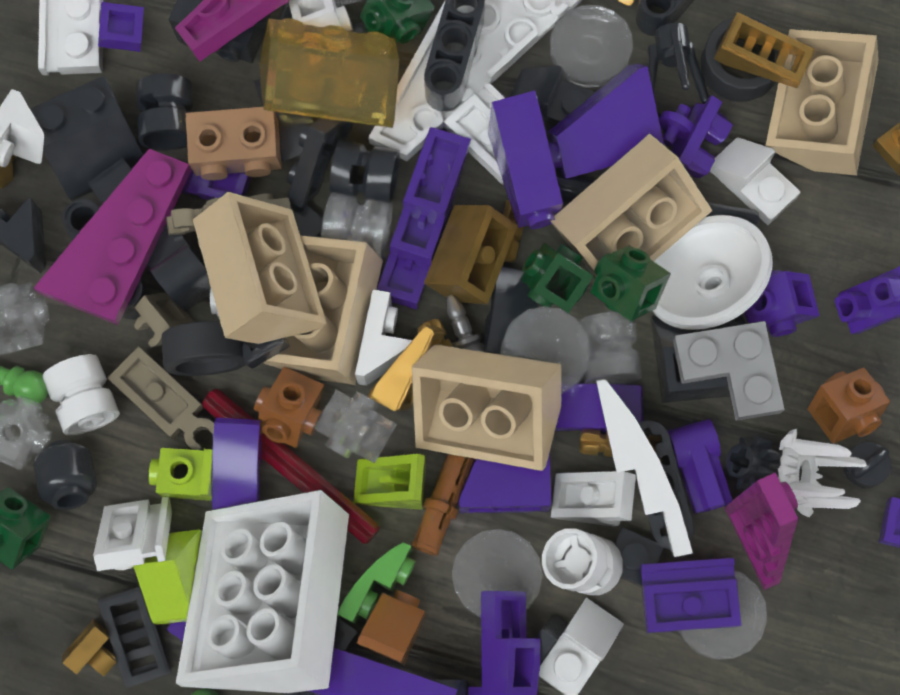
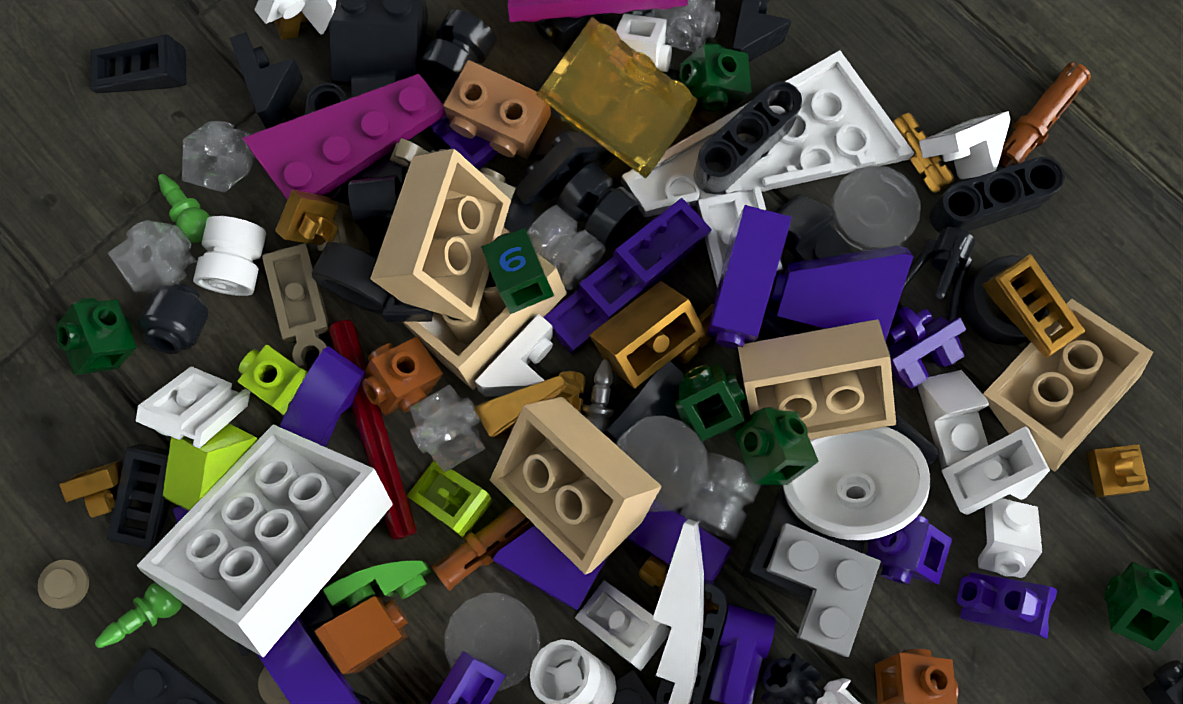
camera: 25 degrees right, 0 degrees up
none -> pearl gold tile [275,189,339,245]
none -> dark green brick [481,228,554,314]
none -> white slope [941,426,1050,515]
none -> white bracket [978,498,1042,578]

